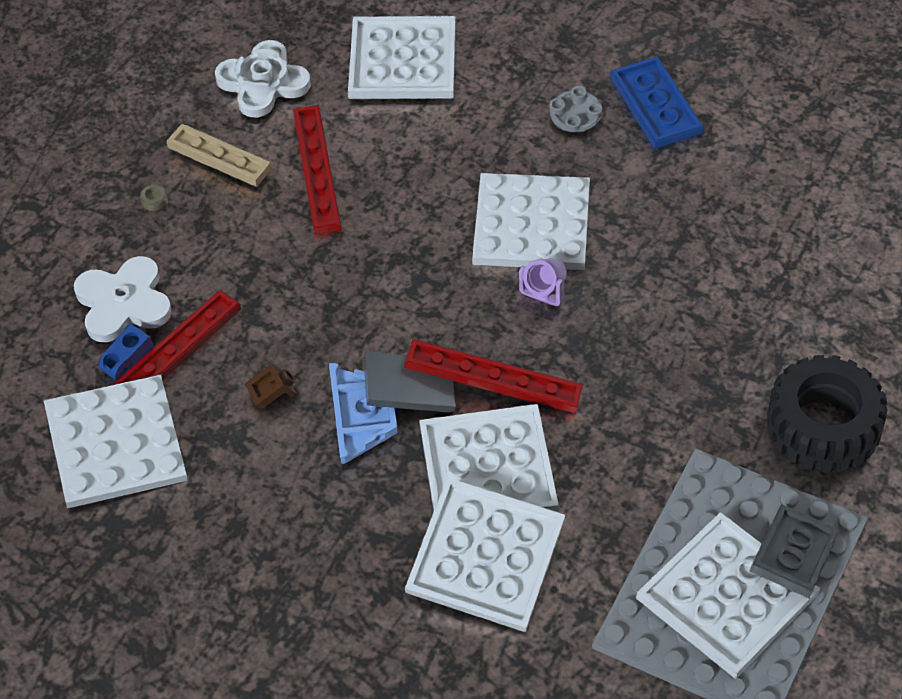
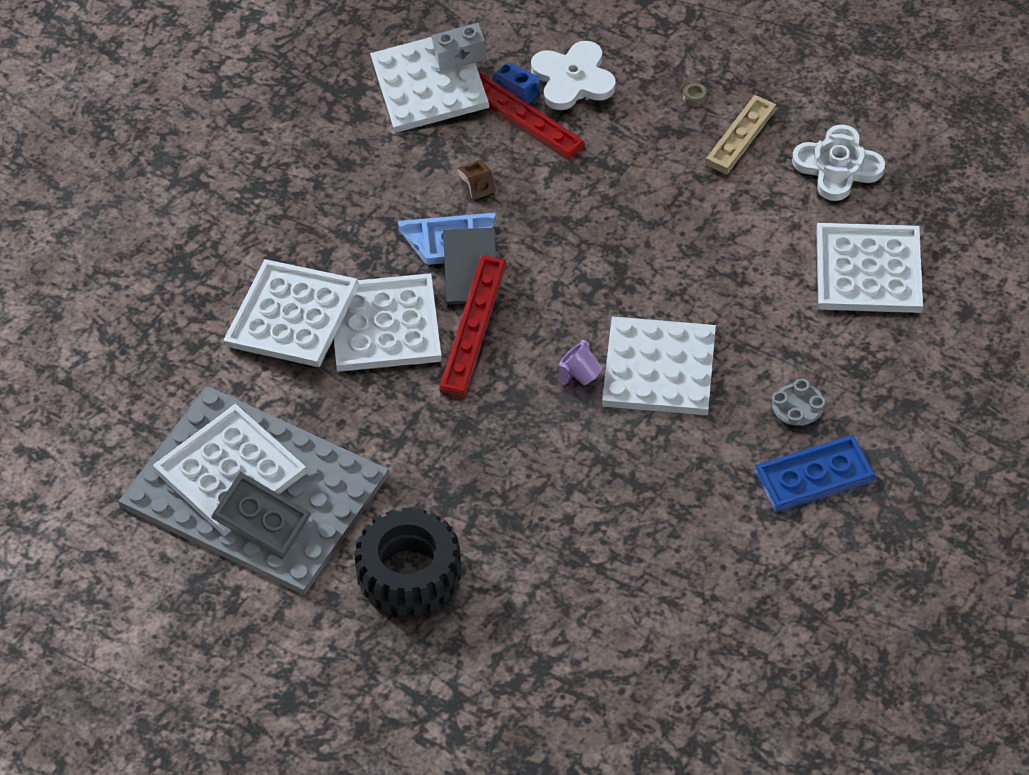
camera: 90 degrees right, 0 degrees up
red tile [293,105,342,235] -> none
none -> light grey brick [431,23,487,72]

